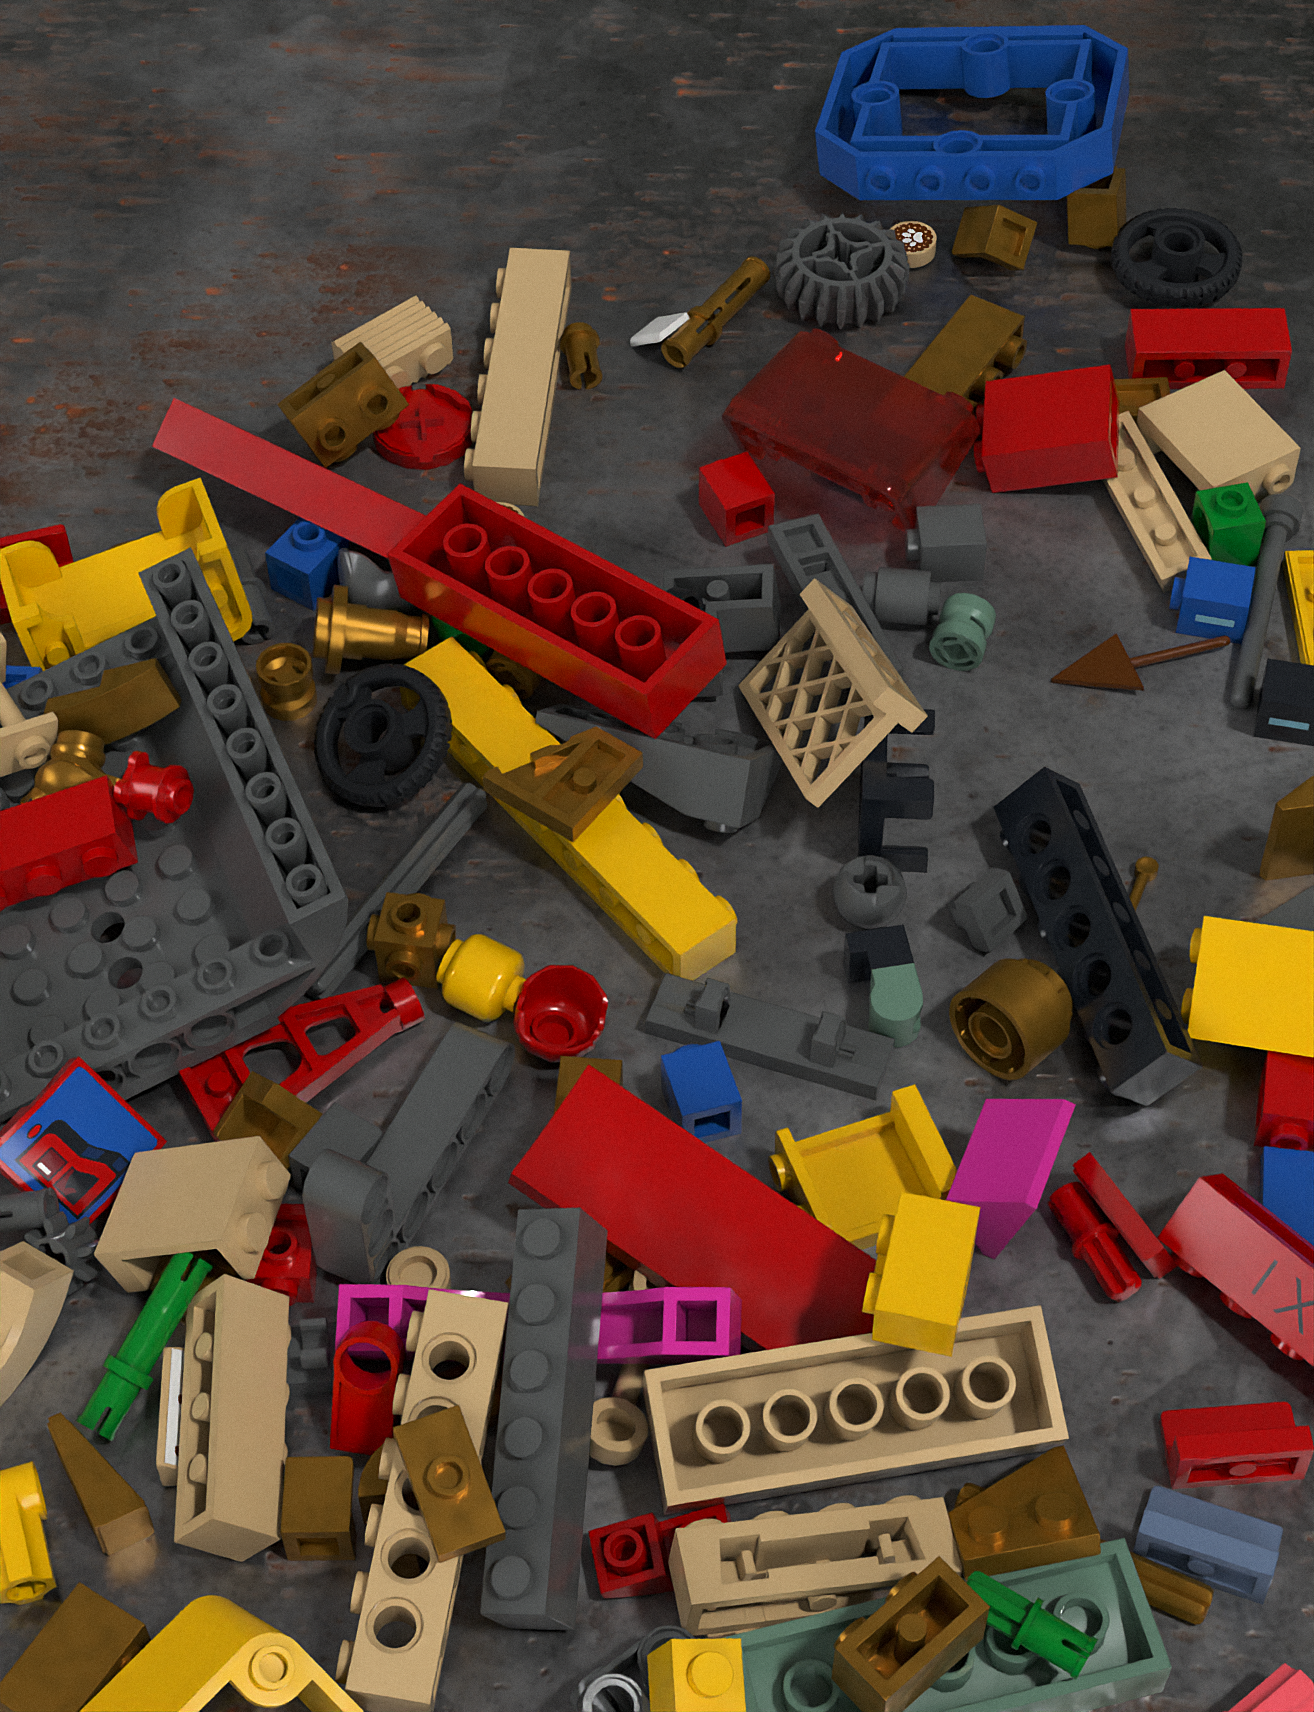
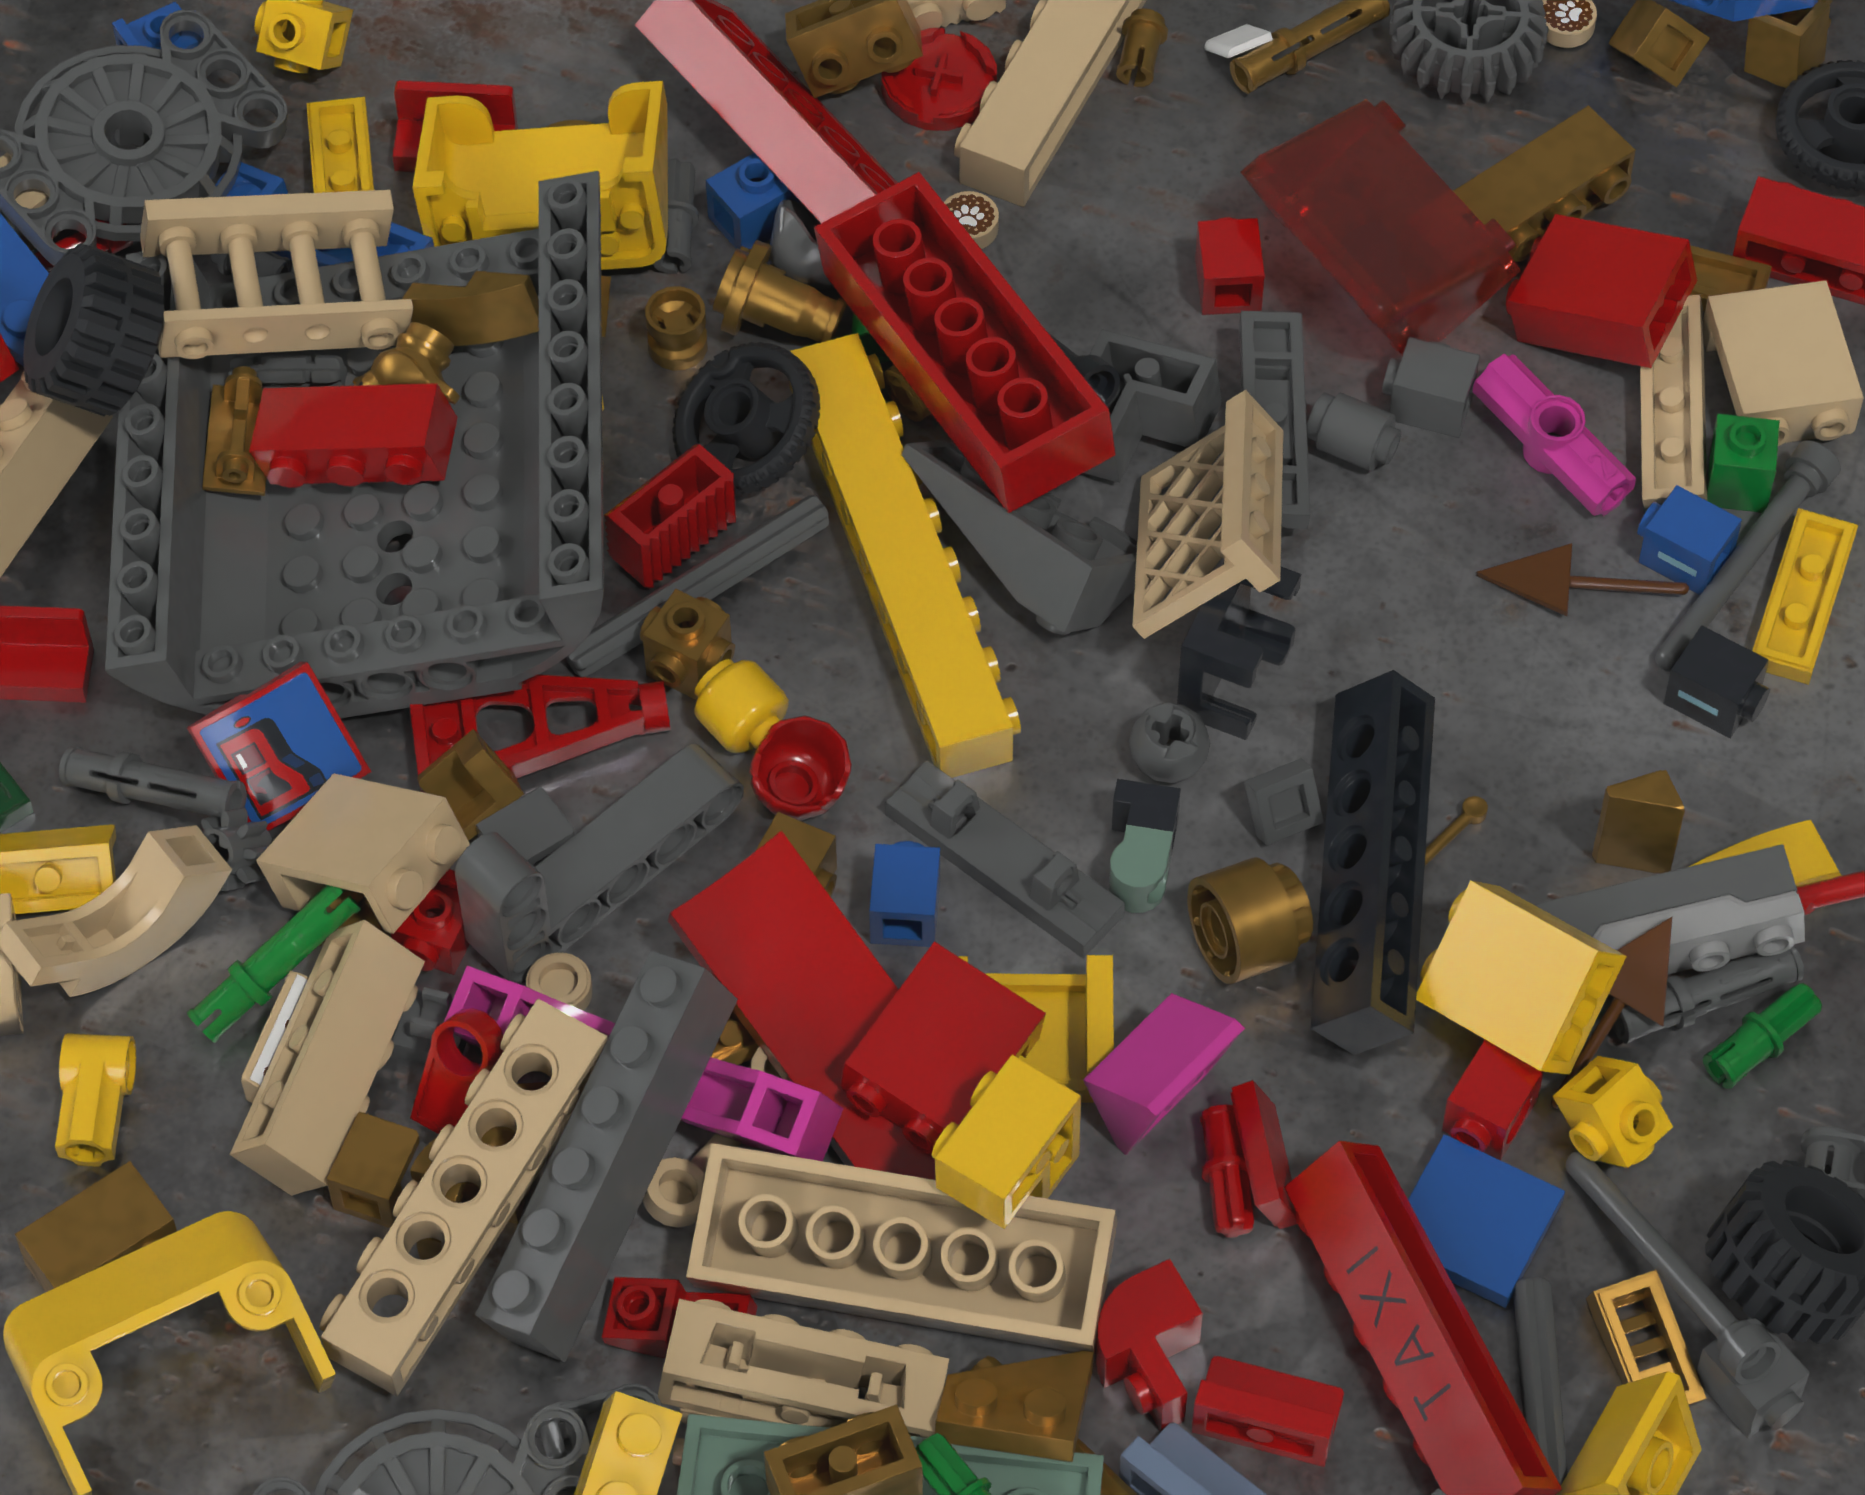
camera: 20 degrees right, 5 degrees up
pearl gold slope [46,1412,155,1556] -> none
red brick [113,750,194,823] -> none
pearl gold plate [393,1405,506,1563] -> none
pearl gold wing [482,726,643,843] -> none
sand green wheel [929,593,996,671] -> none
none -> red brick [603,444,736,588]
none -> red panel [841,941,1046,1154]
none -> red brick [1096,1258,1203,1432]
none -> dark pink piece [1472,353,1636,517]

